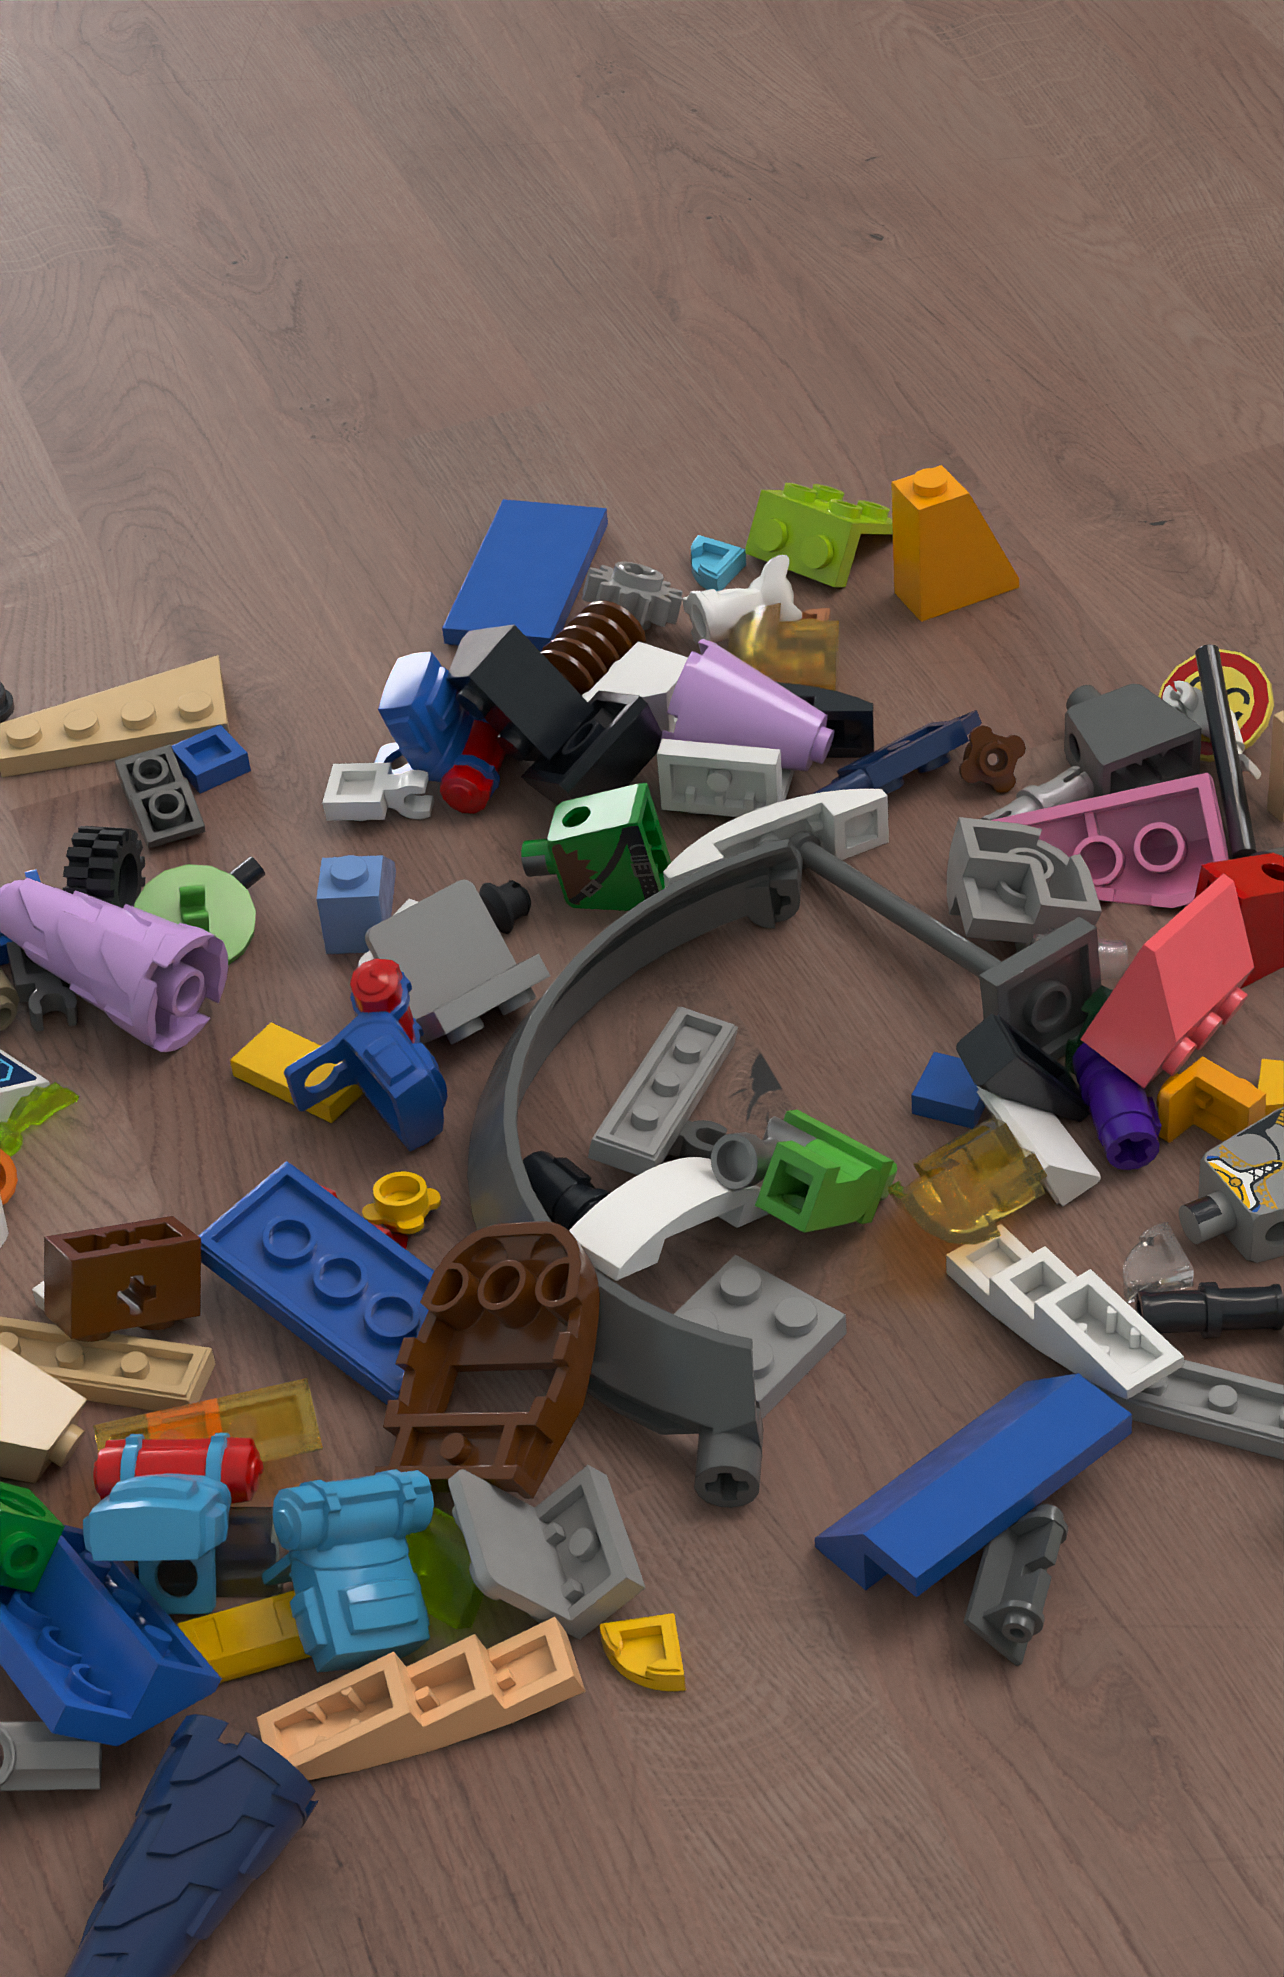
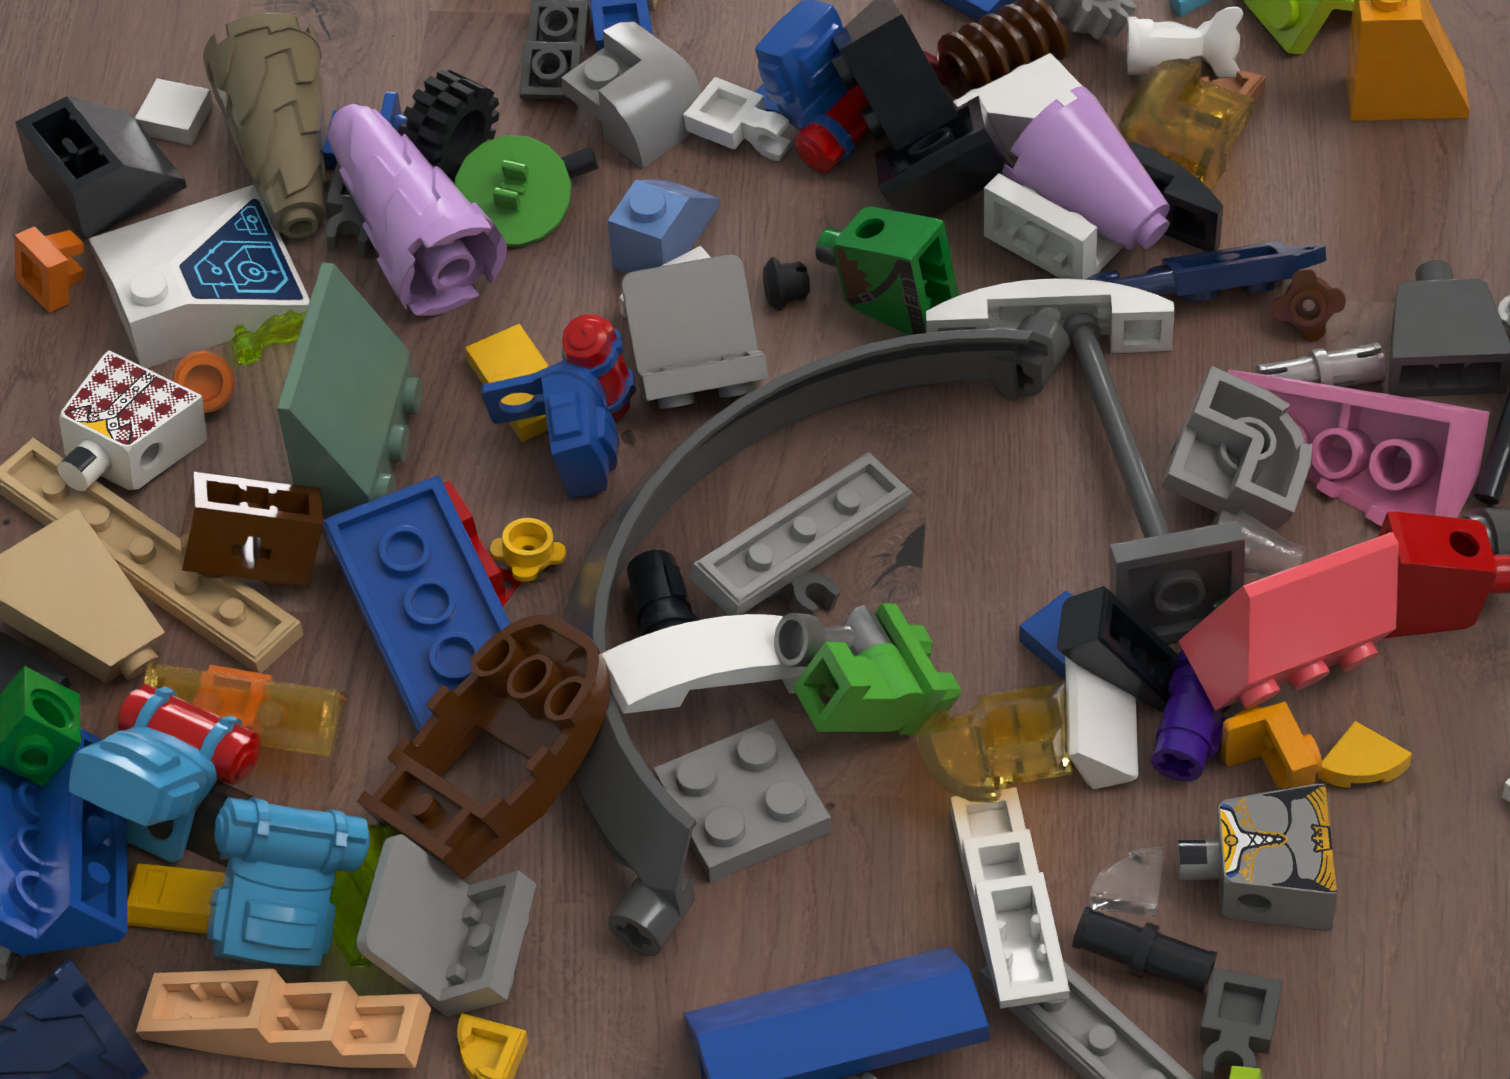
camera: 25 degrees right, 10 degrees up
none -> sand green slope [277,263,423,519]
none -> light grey brick [561,22,702,169]

